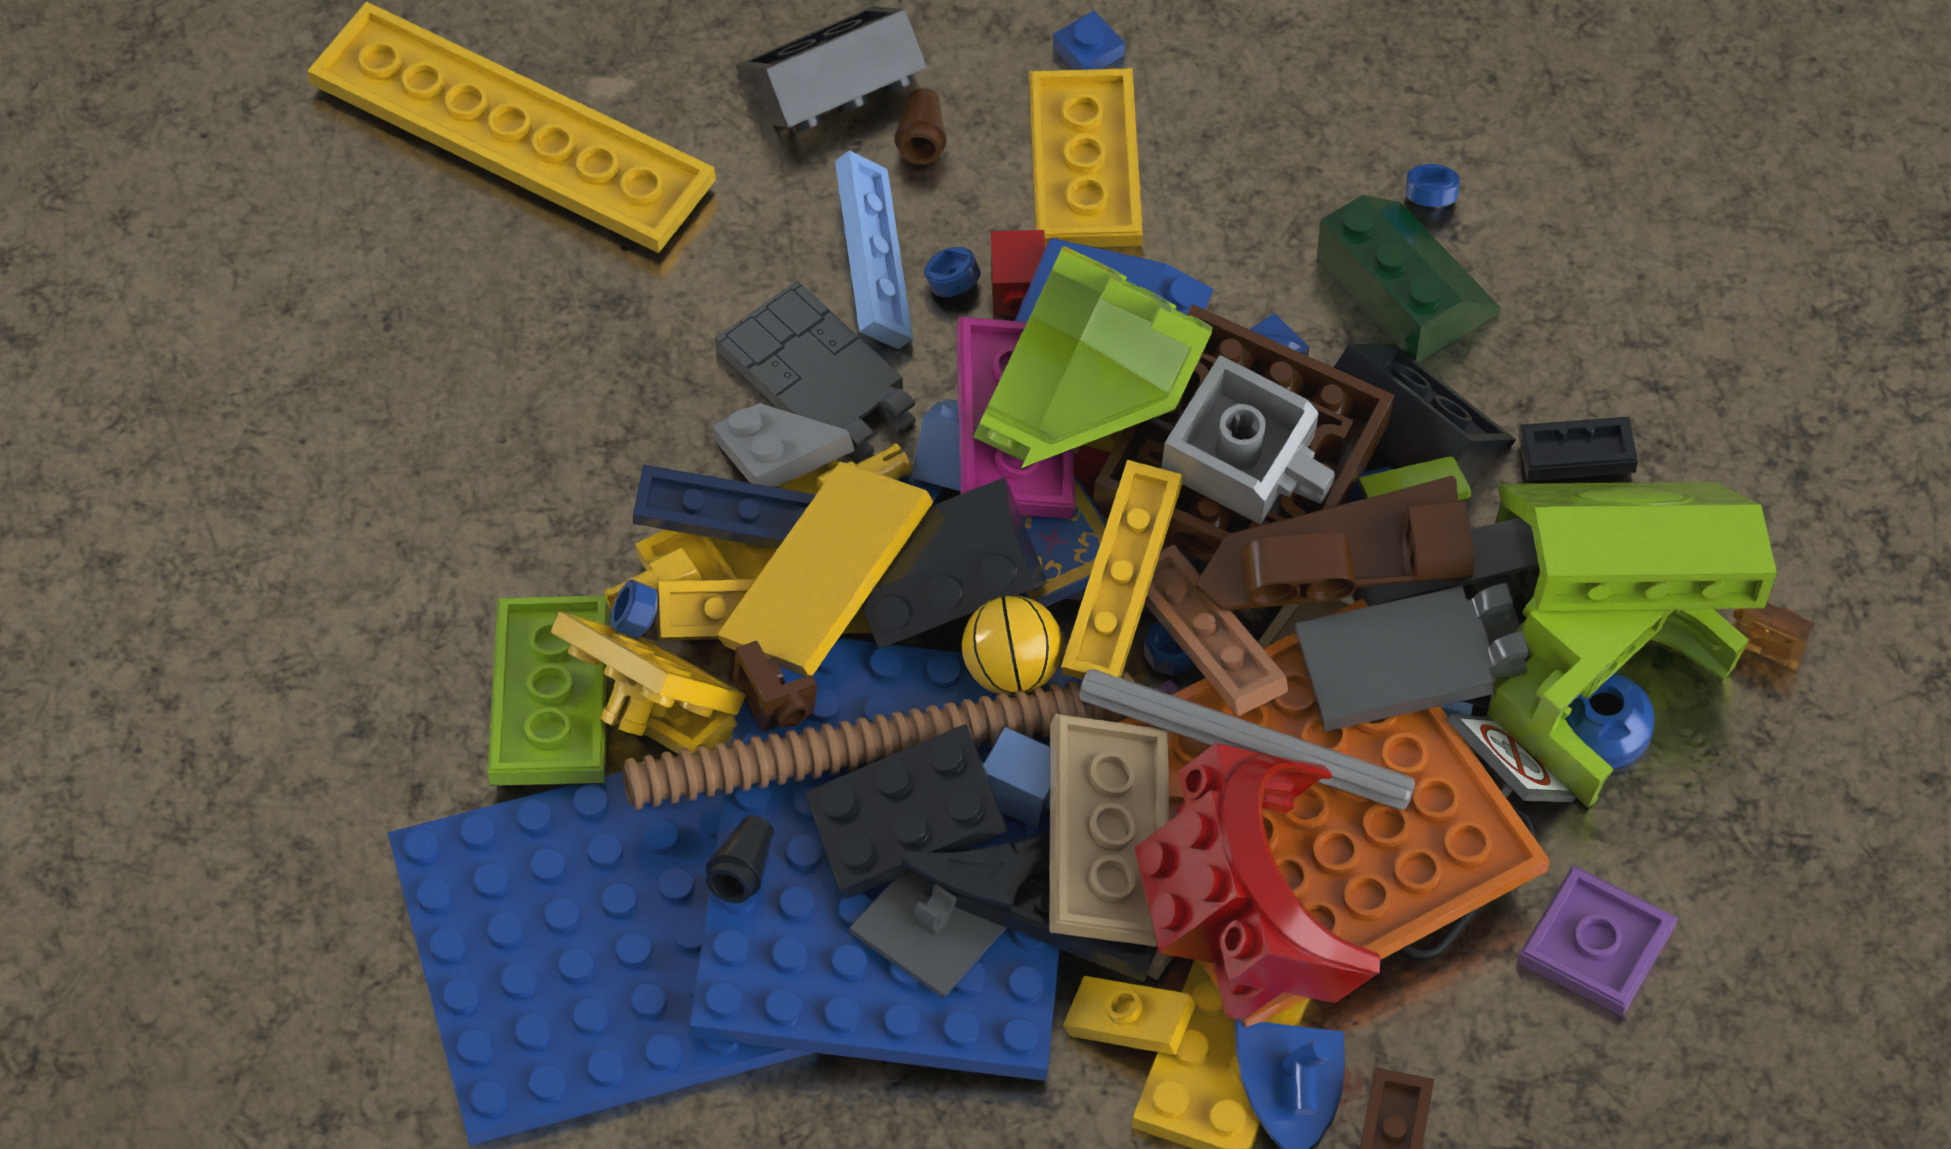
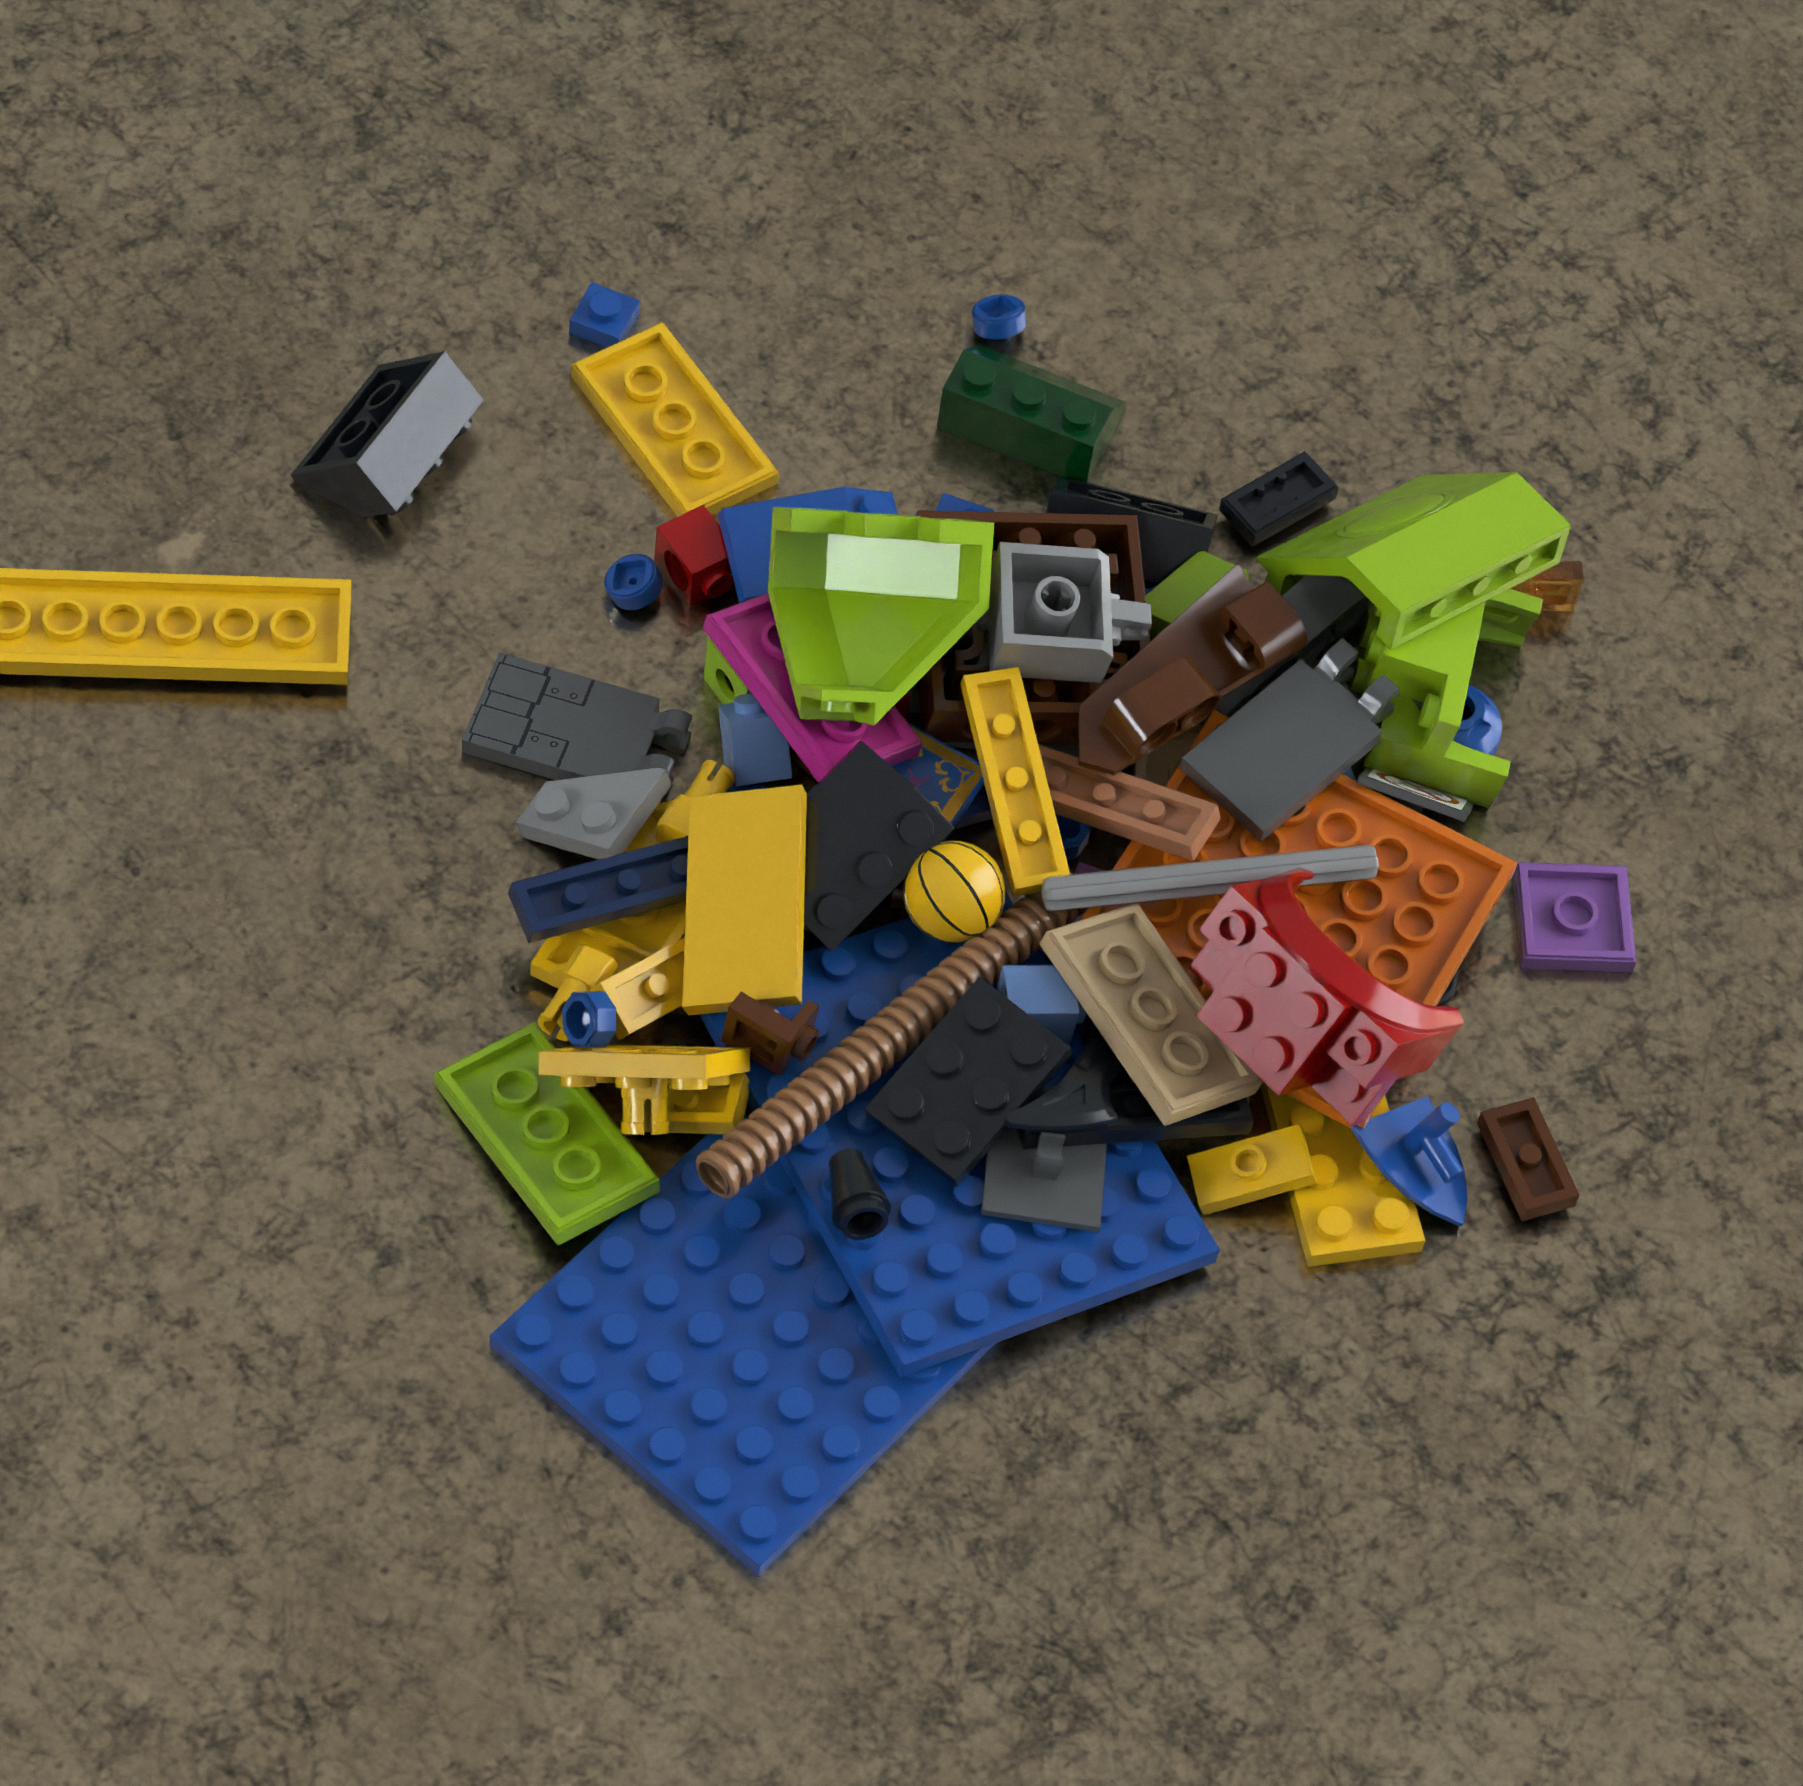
camera: 40 degrees left, 0 degrees up
light blue plate [835,150,913,350] -> none
reddish brown cone [894,88,947,165] -> none

